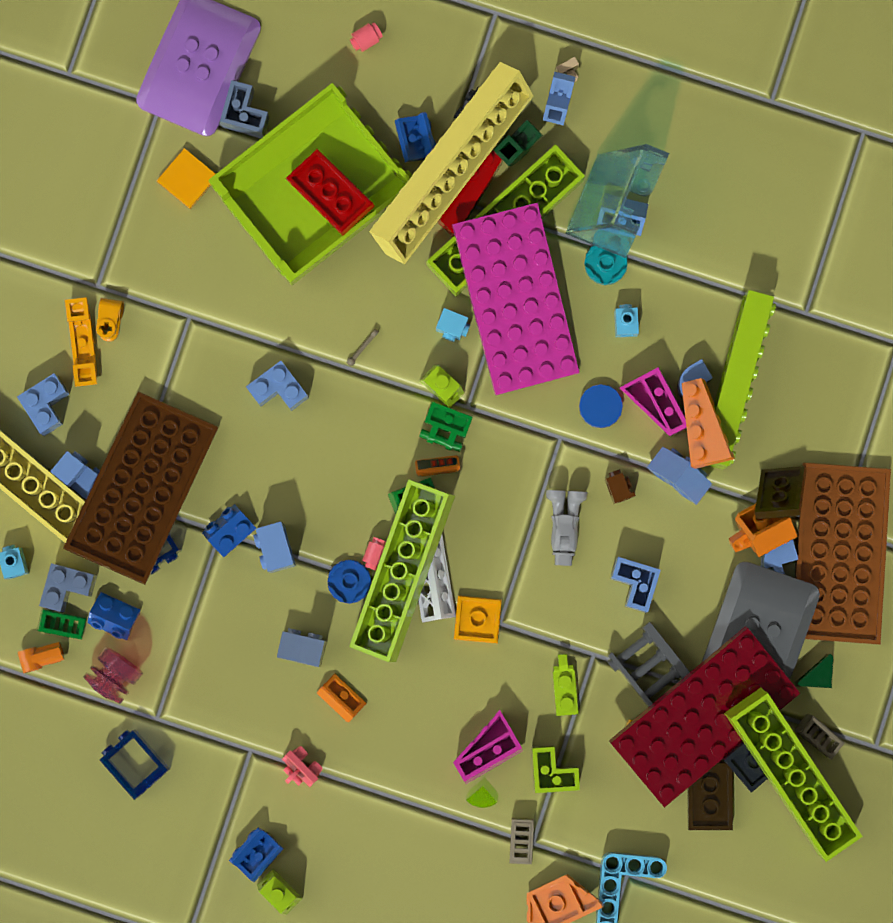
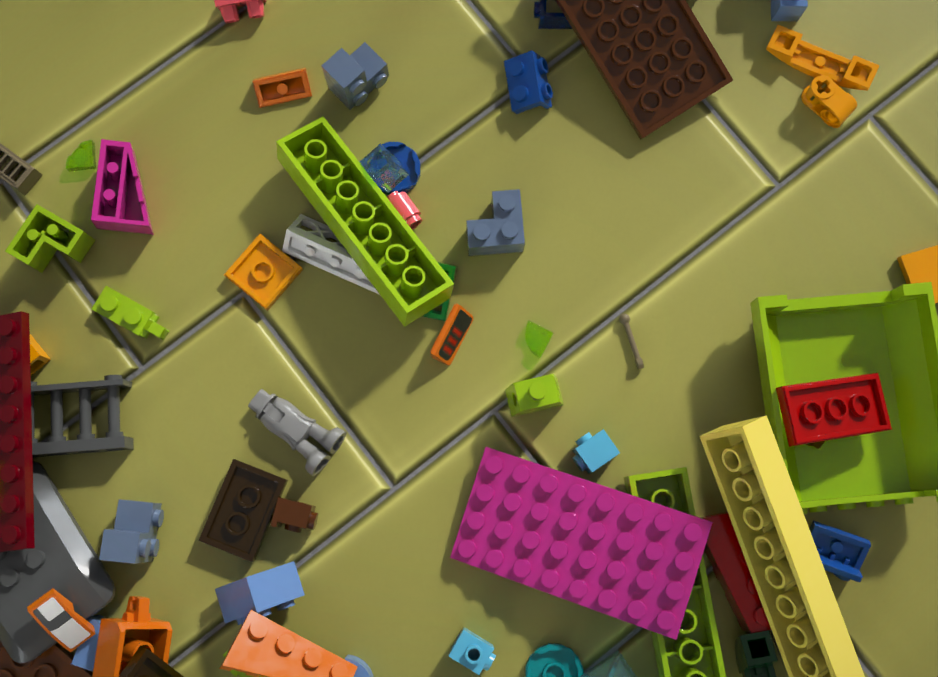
camera: 125 degrees right, 5 degrees down
medium blue brick [246,361,309,411] -> none
medium blue brick [253,522,296,573] -> none
green plate [419,402,473,452] -> none
blue tile [579,384,623,428] -> none
medium blue brick [610,557,661,613] -> none
dark pink wedge [620,367,687,436] -> none
none -> slope [27,588,96,653]
none -> sand blue brick [99,499,164,564]
none -> dark brown plate [198,459,288,562]
none -> clear light blue brick [360,143,409,193]
none -> sand blue brick [466,189,525,256]
none -> clear neon green tile [525,320,553,358]

